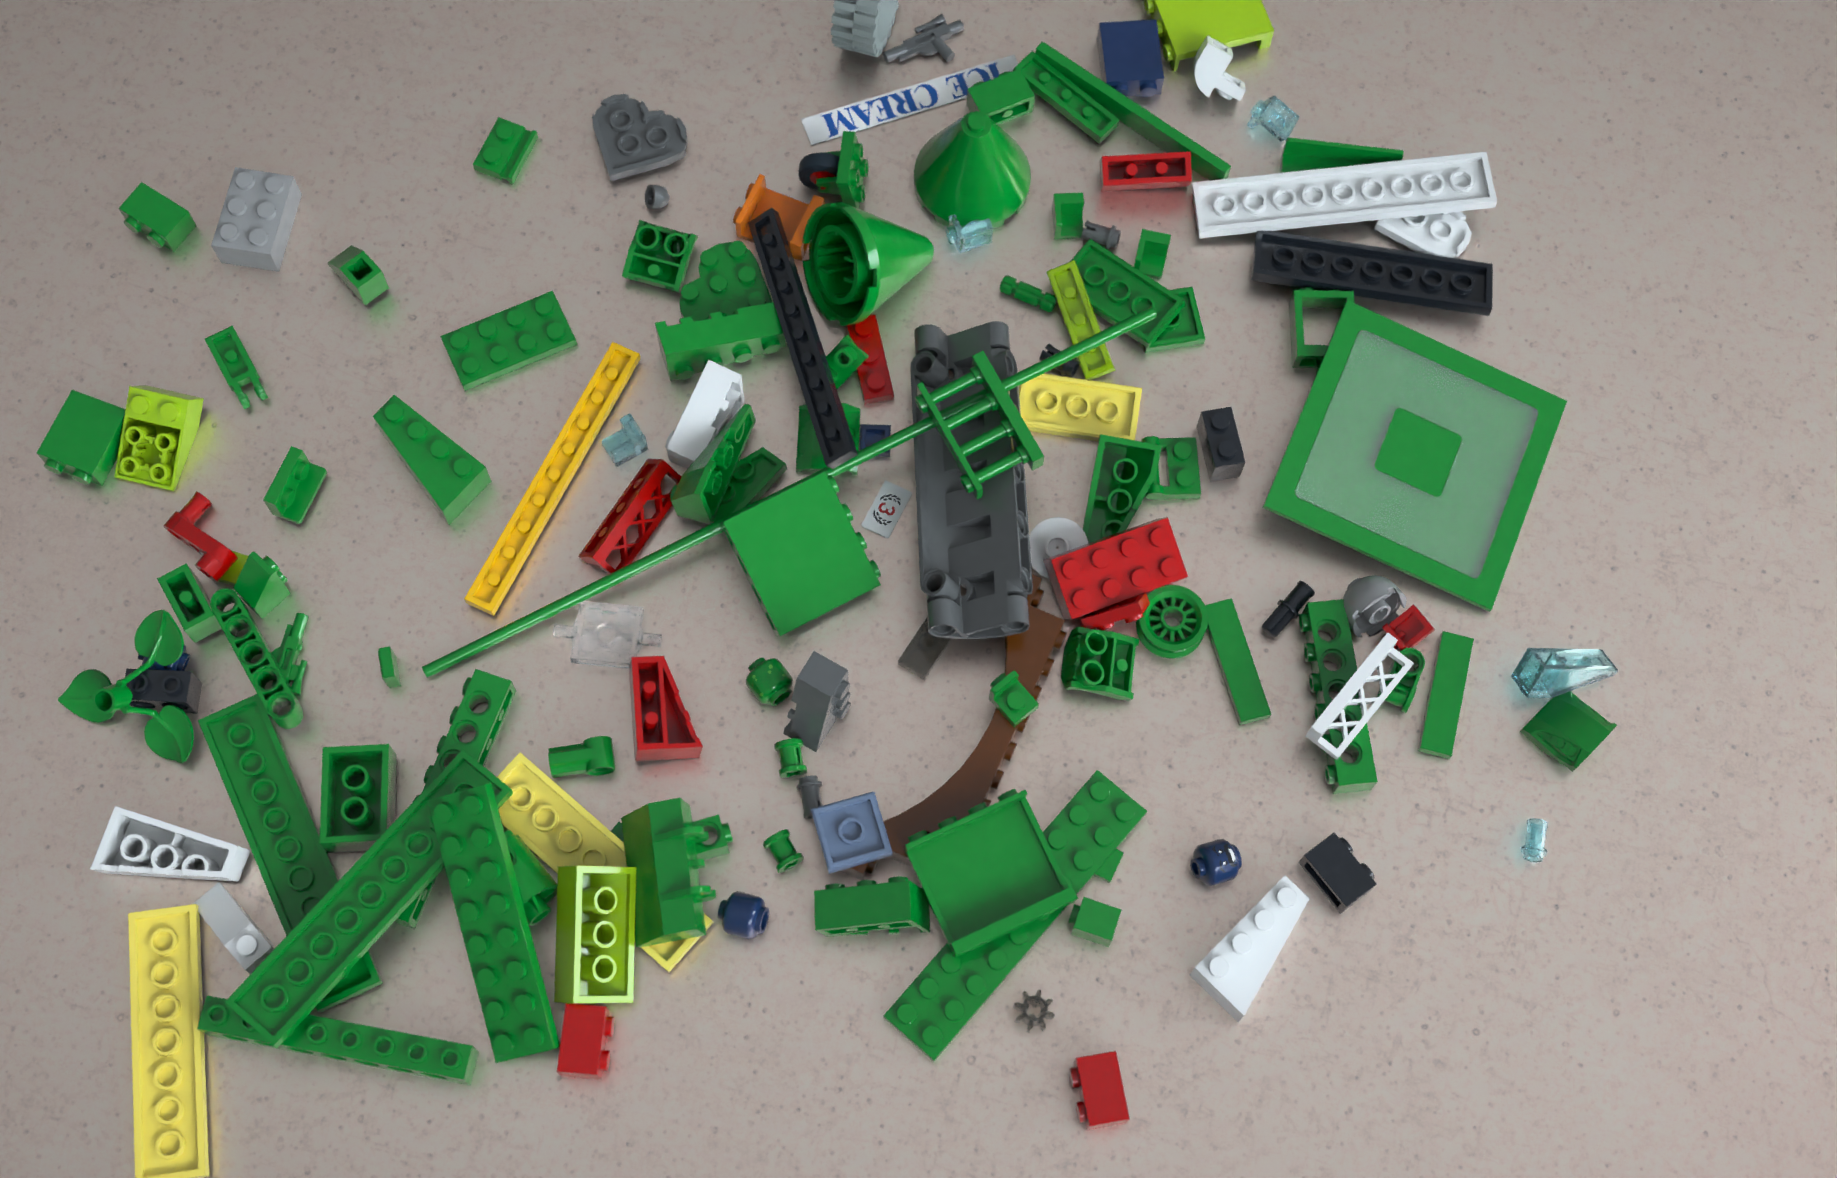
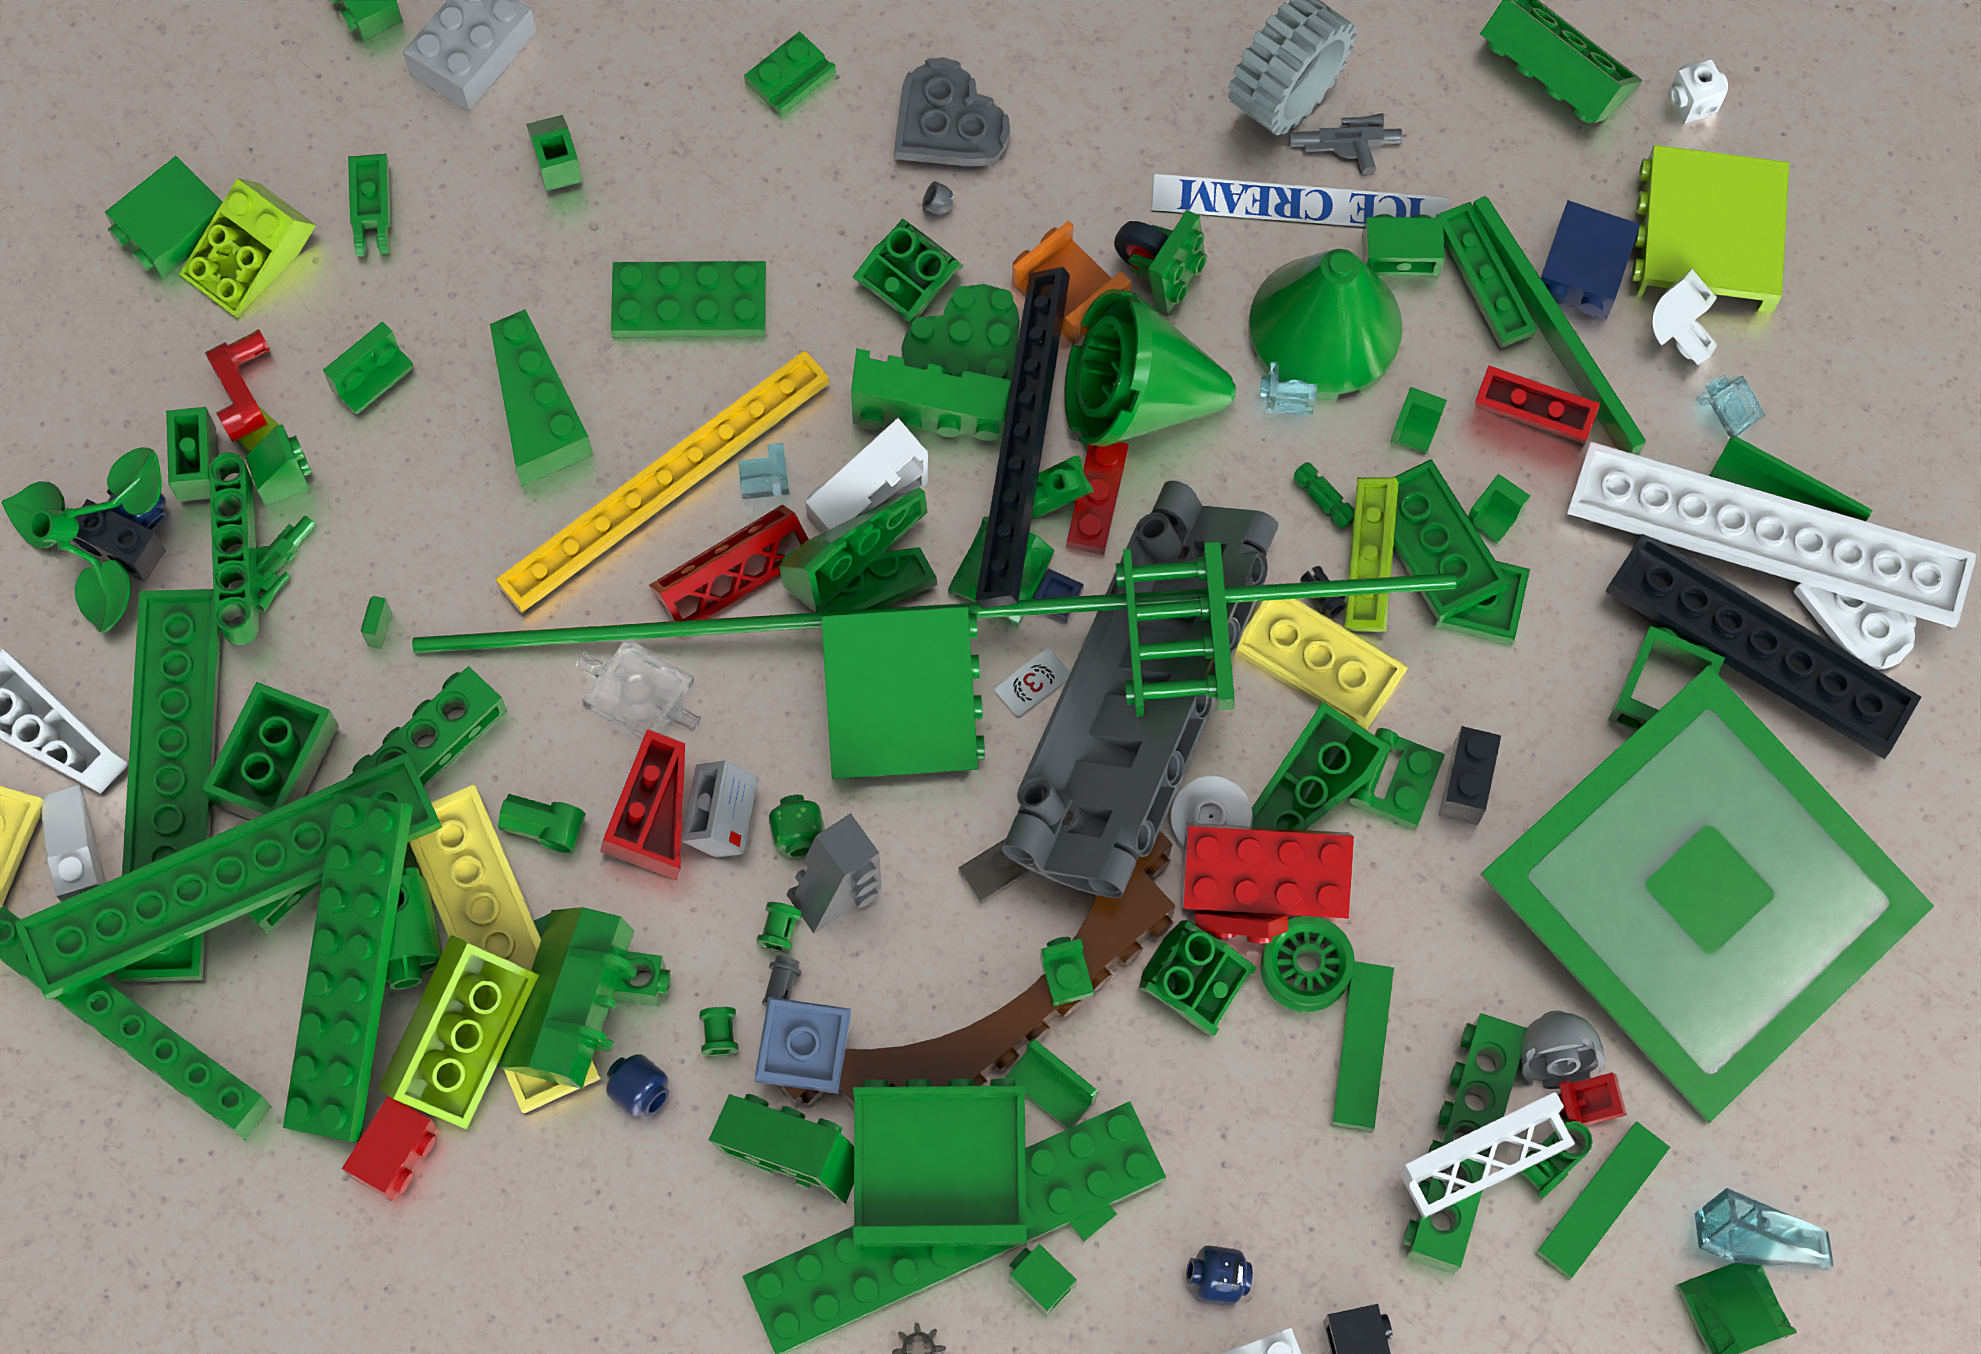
camera: 25 degrees right, 0 degrees up
dark grey pin [1081,221,1121,249] -> none
black axle [1262,581,1315,638] -> none
none -> light grey brick [681,760,758,857]
none -> green panel [1005,1038,1098,1130]

